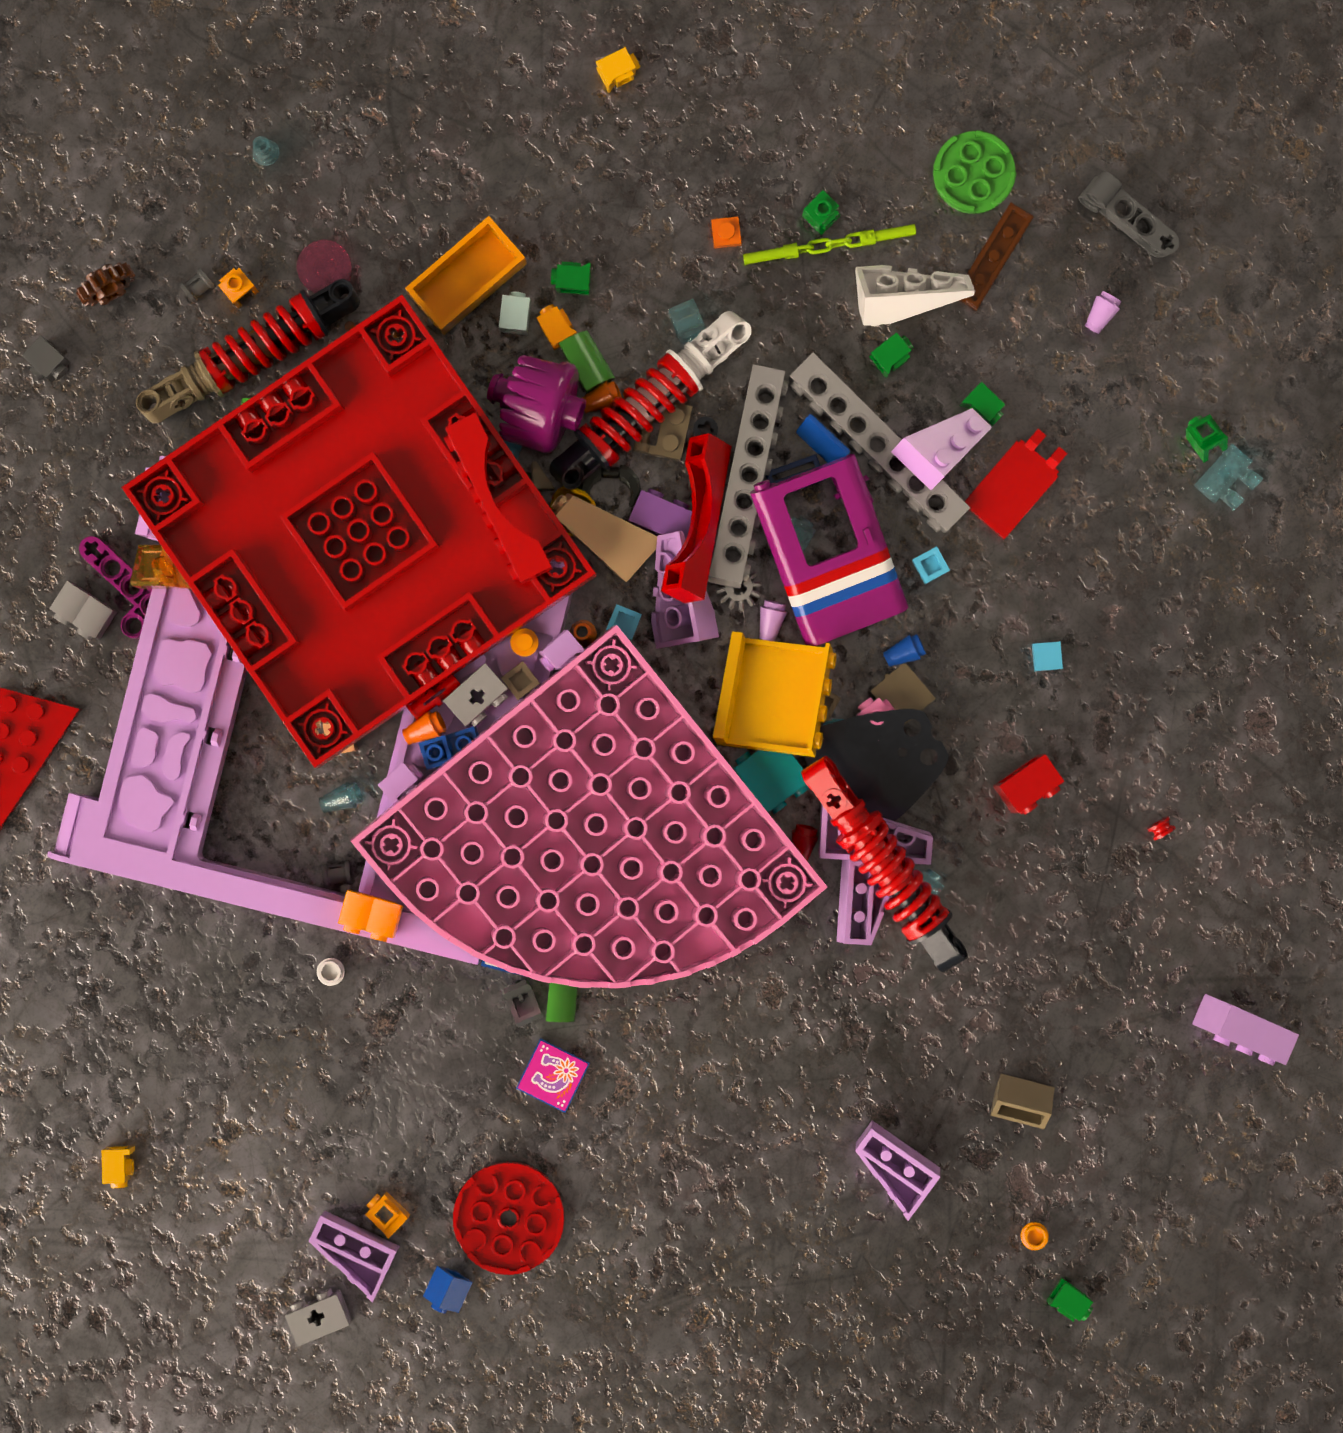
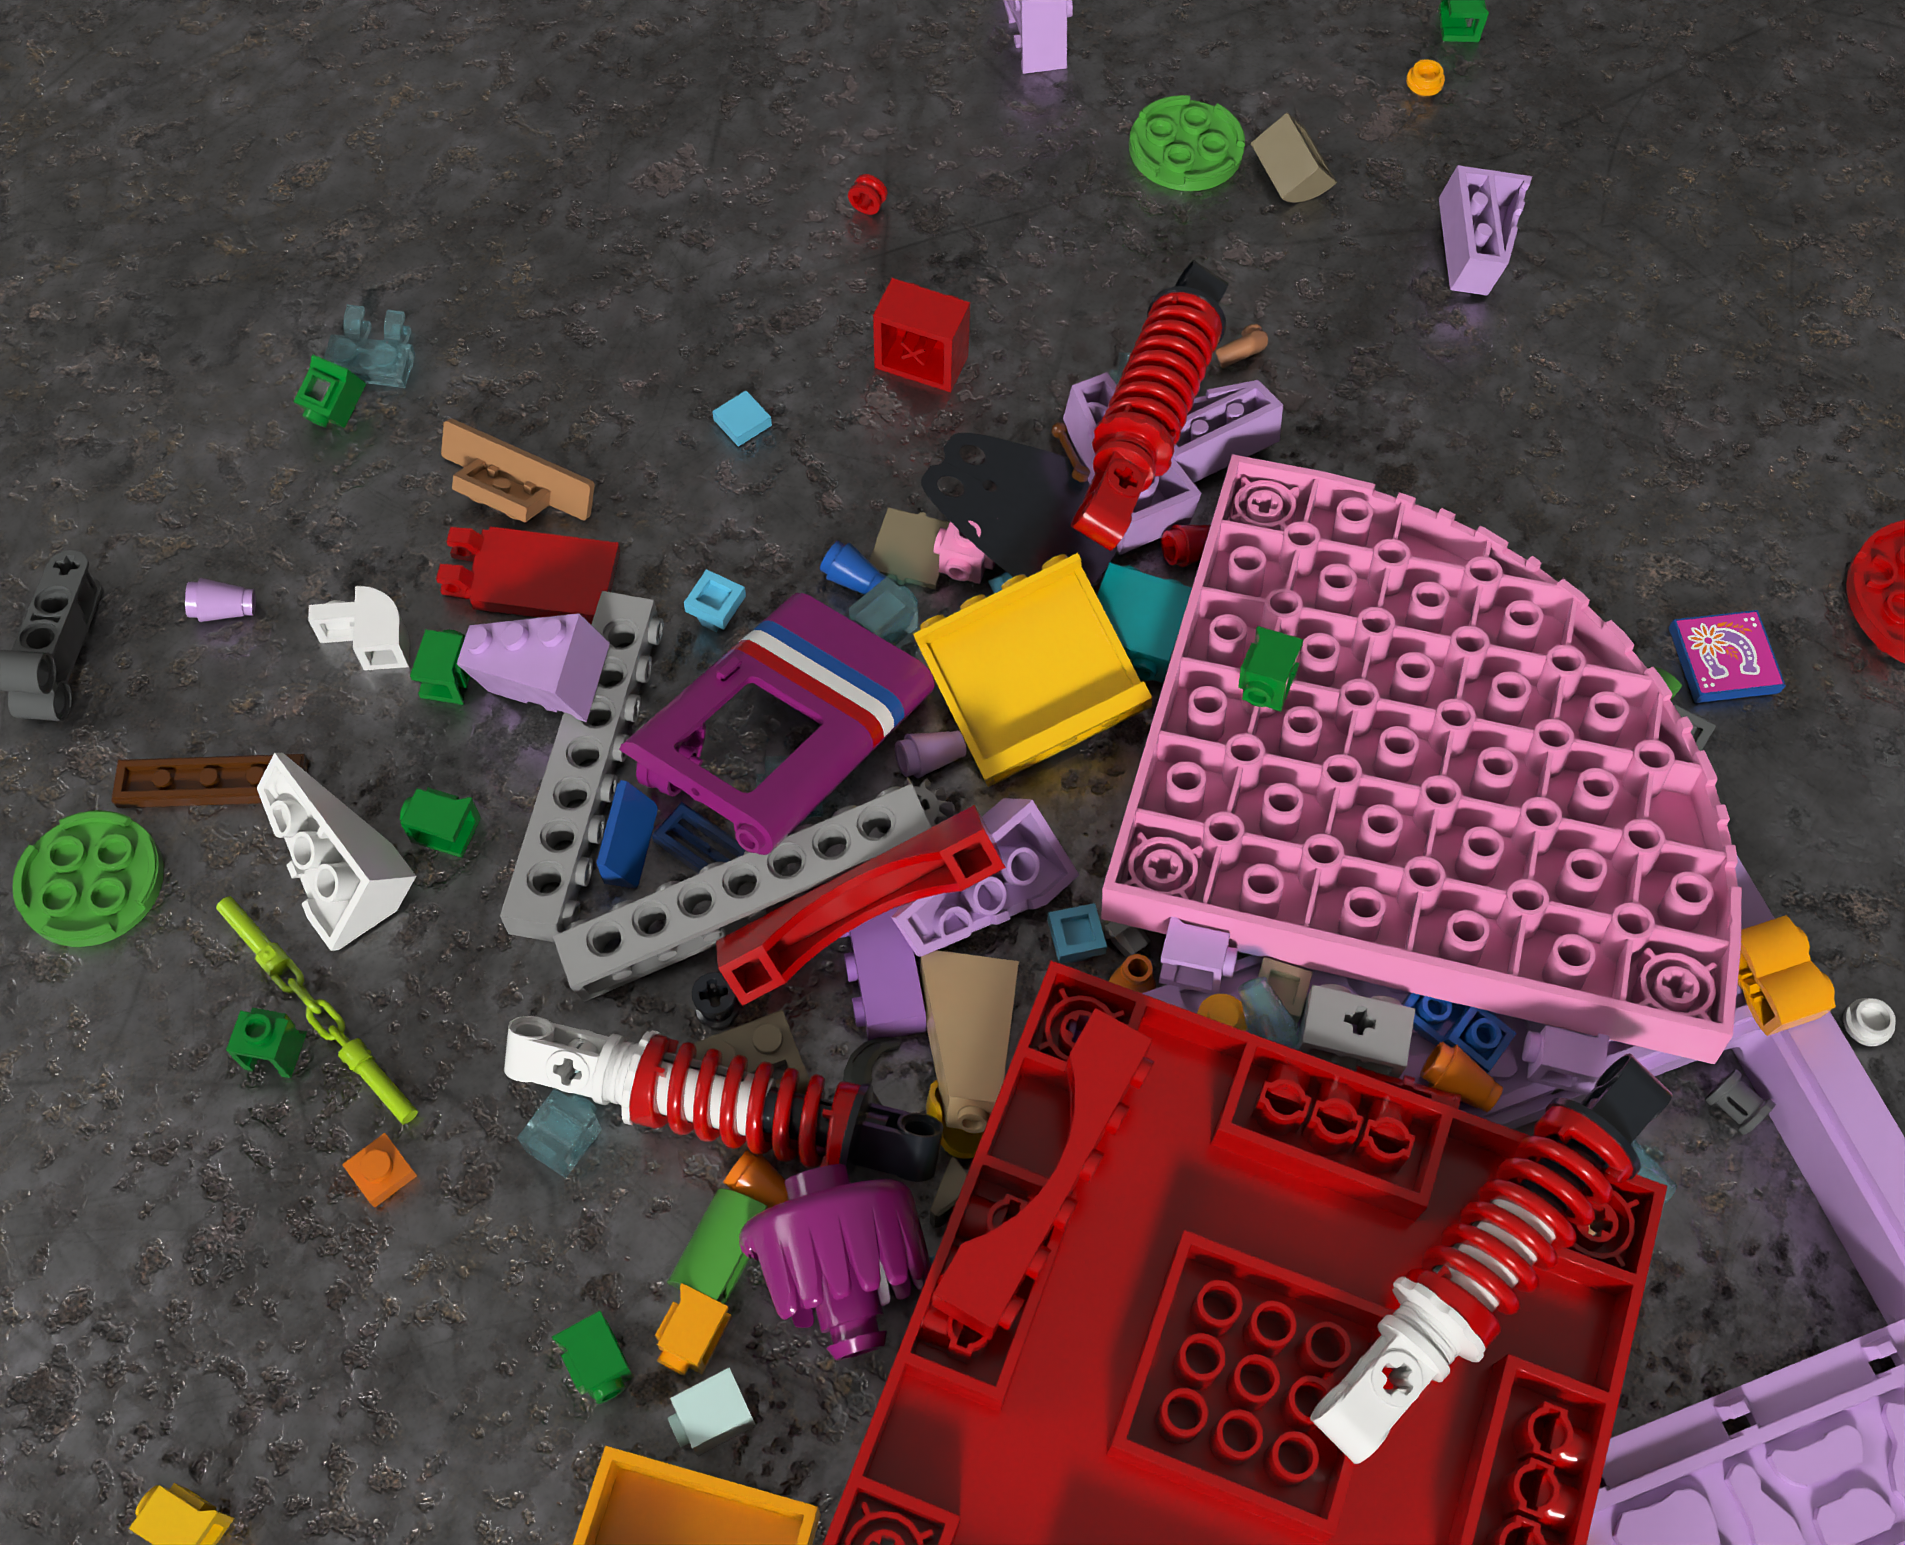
camera: 125 degrees left, 25 degrees down
none -> white brick [308,586,410,670]
none -> medium nougat bracket [441,418,595,523]
none -> clear light blue brick [849,576,918,646]
none -> reddish brown hinge [1051,422,1091,482]
none -> bright green tile [1129,95,1245,191]
none -> nougat arm [1215,324,1268,368]
none -> clear light blue cone [1237,977,1299,1049]
none -> green window [1238,626,1304,711]
none -> piece [1310,1053,1673,1464]

